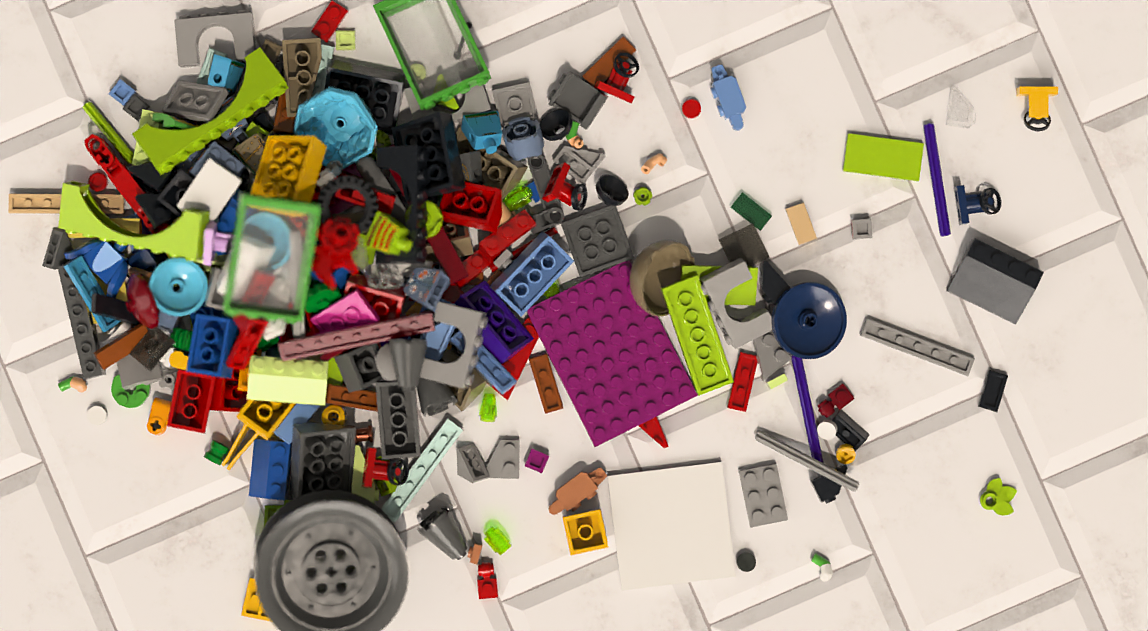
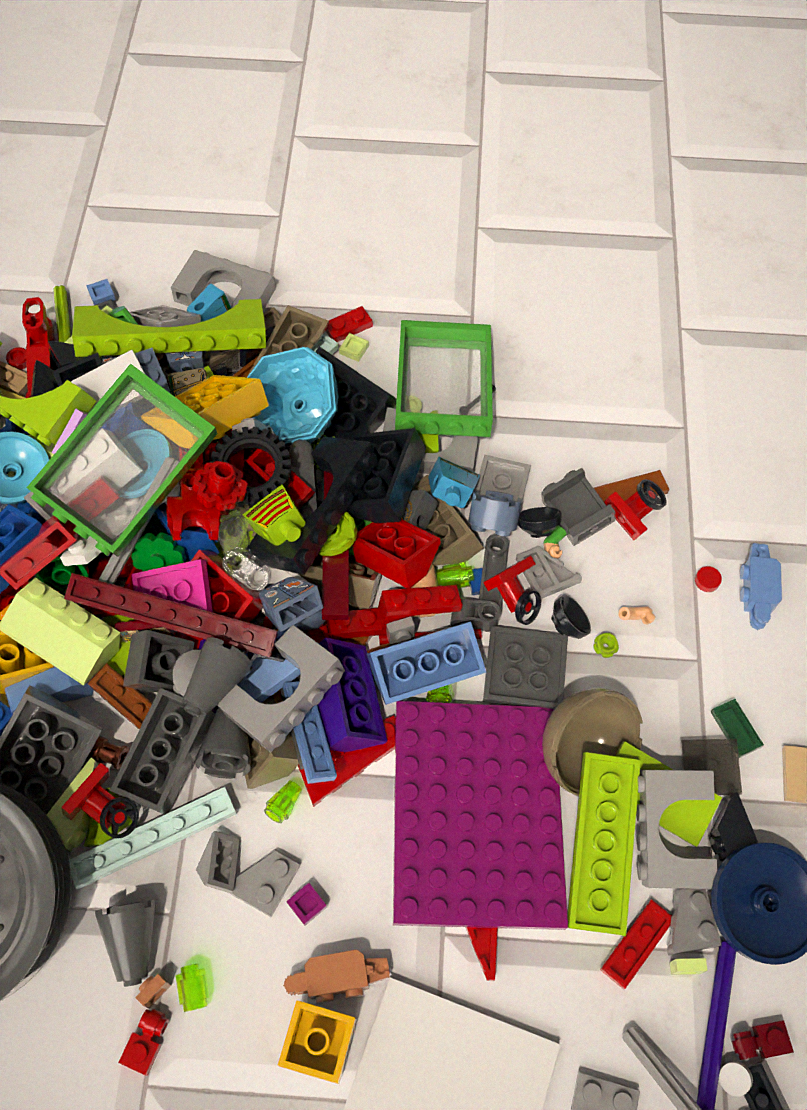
camera: 25 degrees right, 25 degrees down
yellow head [322,405,347,425] -> none
dark orange tile [529,353,563,414] -> none

